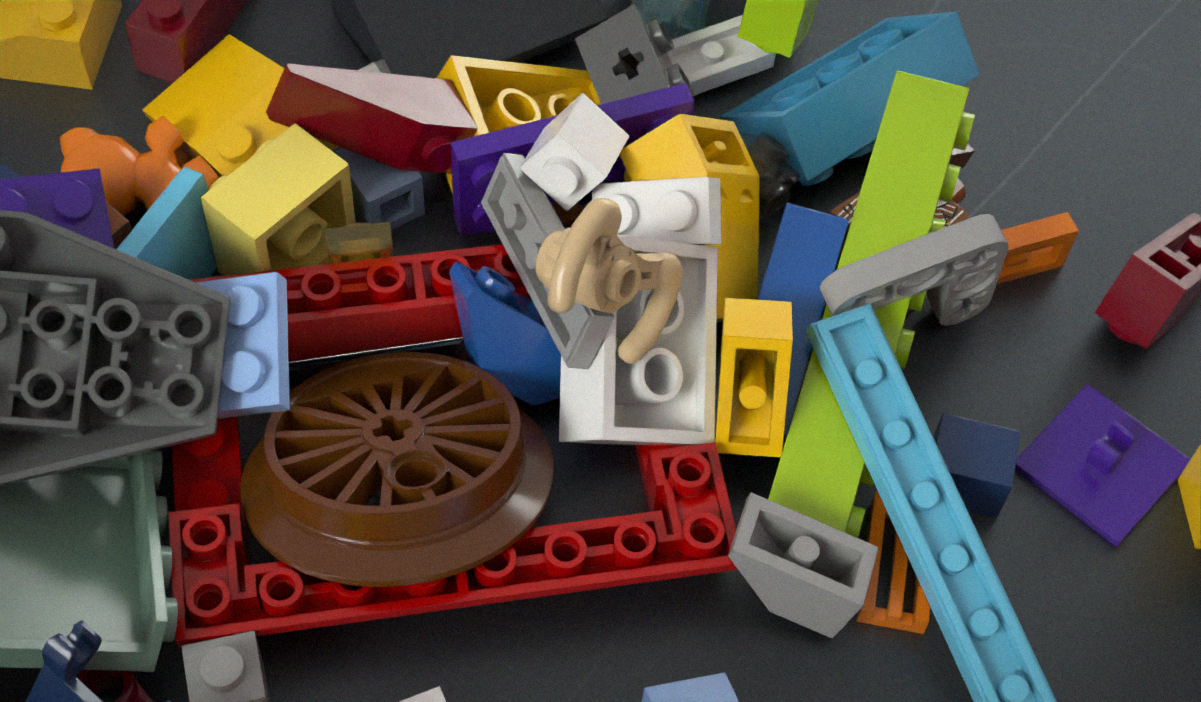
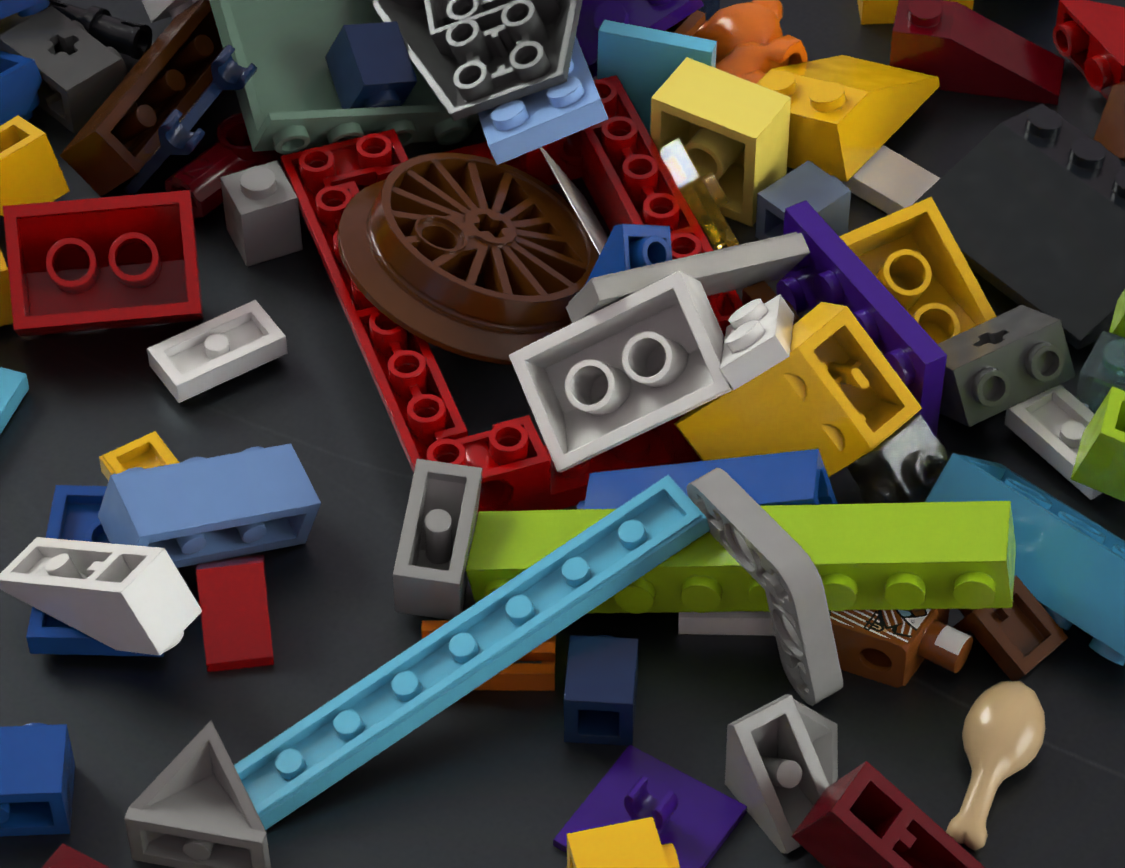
camera: 85 degrees right, 10 degrees down
dark red slope [266,63,478,174] -> none
white brick [519,93,629,211] -> none
tan piece [536,198,683,364] -> none
yellow slope [715,298,793,457] -> none
orange tile [997,212,1079,284] -> none
none -> dark blue brick [325,21,417,109]
none -> light grey slope [725,694,838,854]
none -> tan piece [946,681,1046,851]

